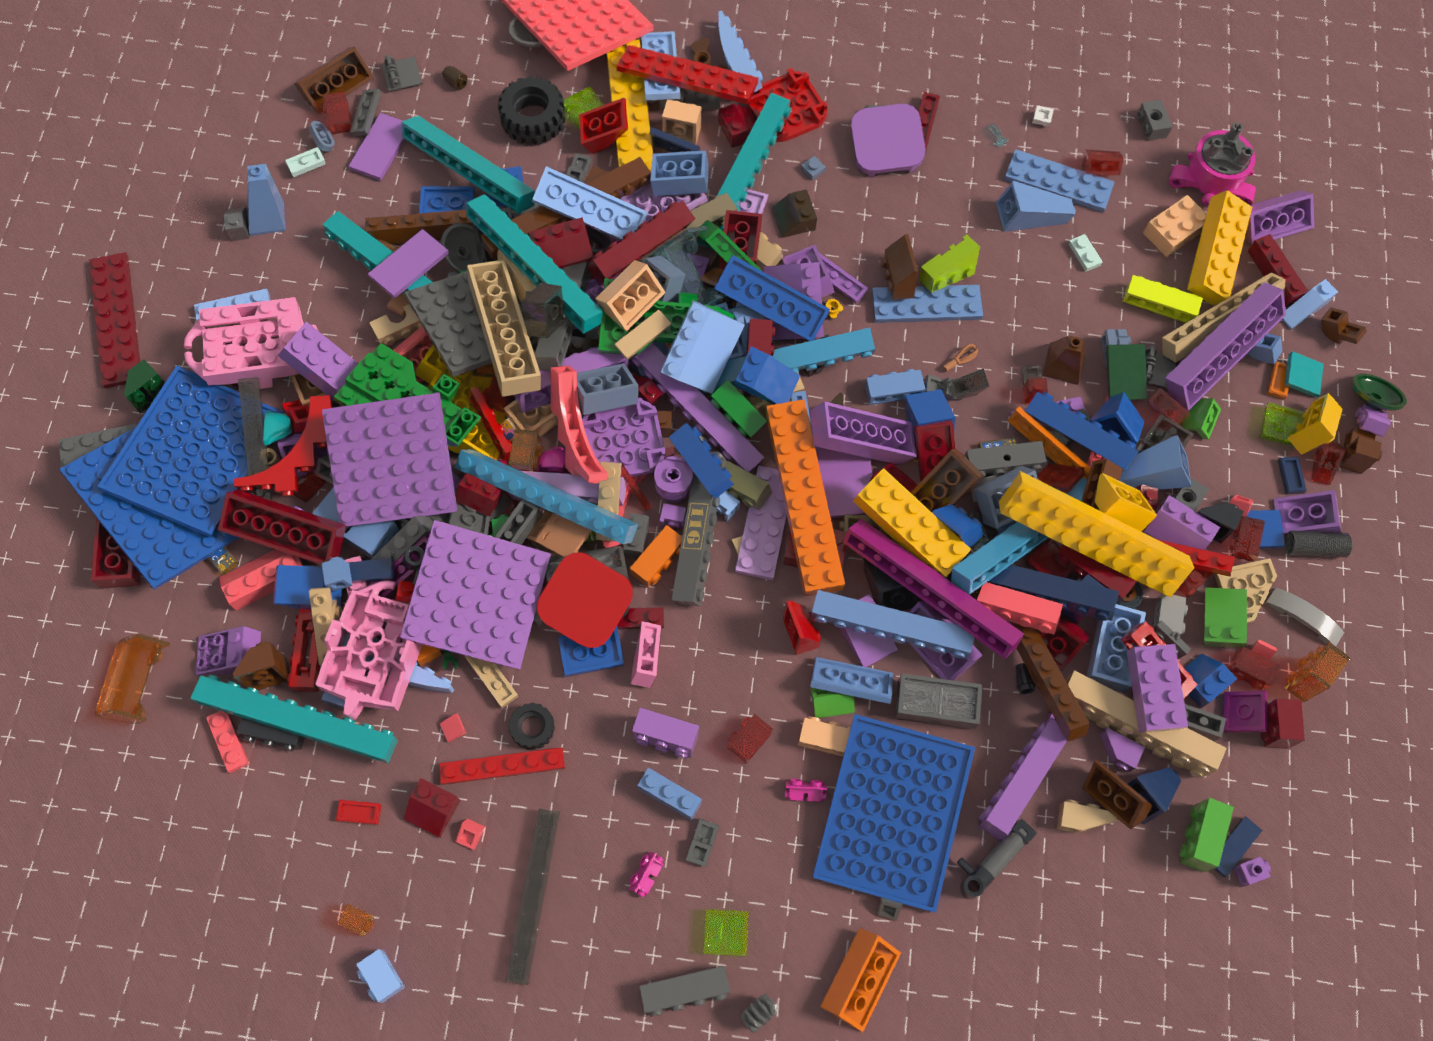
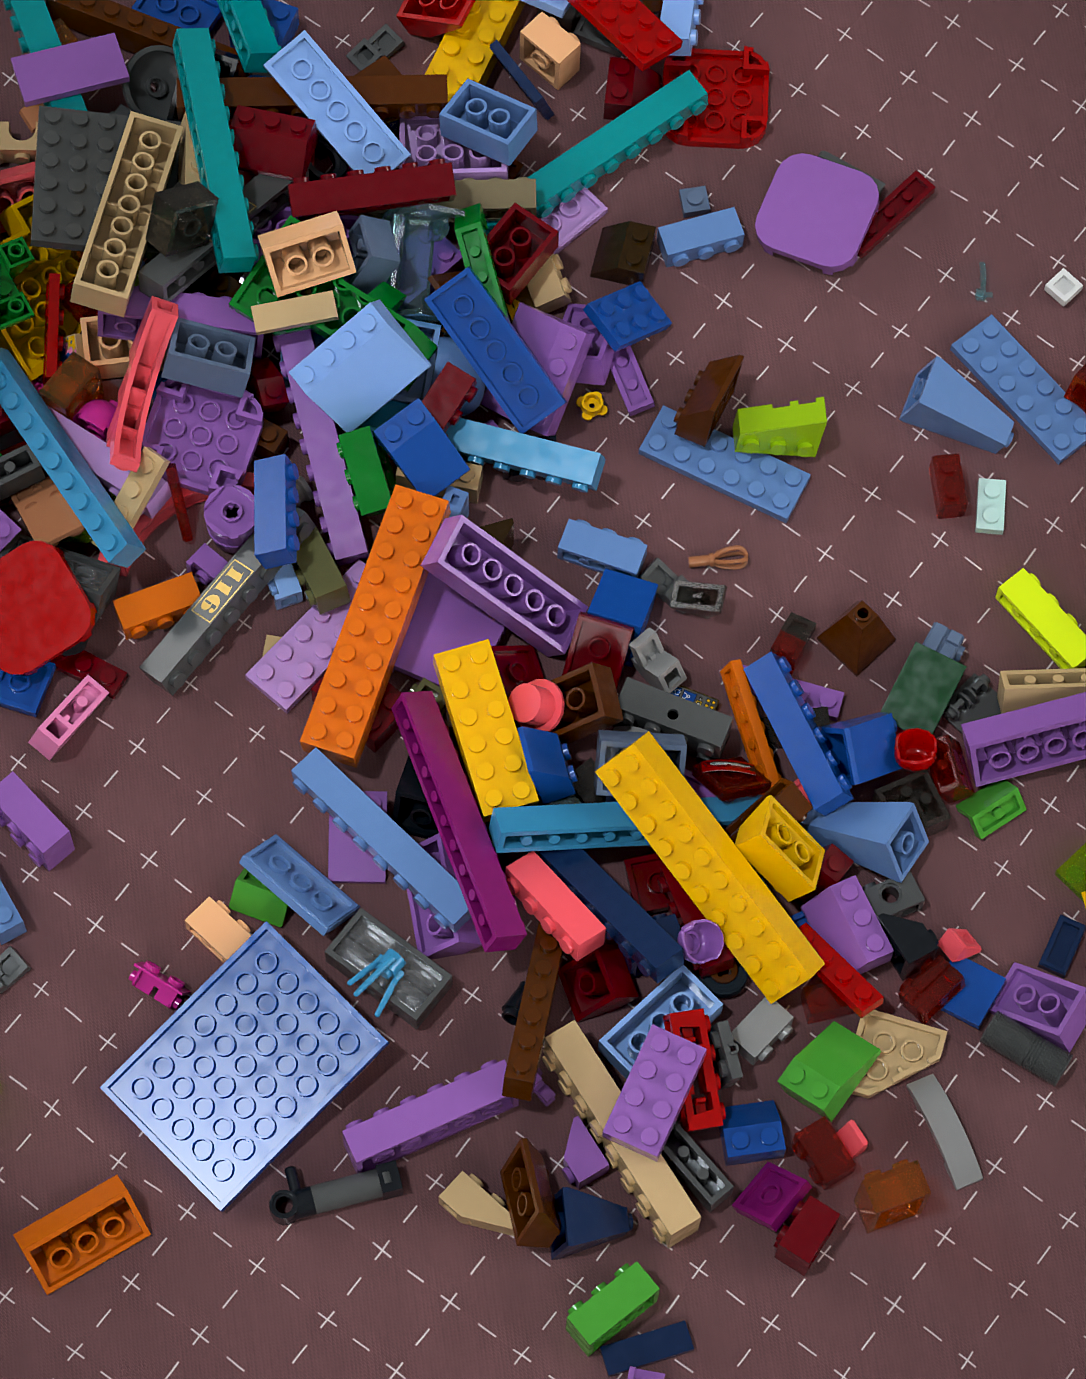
camera: 30 degrees right, 0 degrees up
dark grey brick [623,513,650,559] -> none
clear red brick [728,714,773,764] -> none
red slope [782,601,821,655] -> none
dark grey slope [876,898,902,921] -> none
none -> dark azure plant [347,949,406,1018]
none -> coral piece [508,679,565,732]
none -> blue plate [583,281,672,352]
none -> light grey brick [629,627,687,693]
none -> medium blue brick [656,207,745,267]
none -> medium lavender hair [677,919,724,964]
none -> sticker [701,760,756,775]
none -> red hair [894,728,937,772]
none -> clear red brick [929,453,968,519]

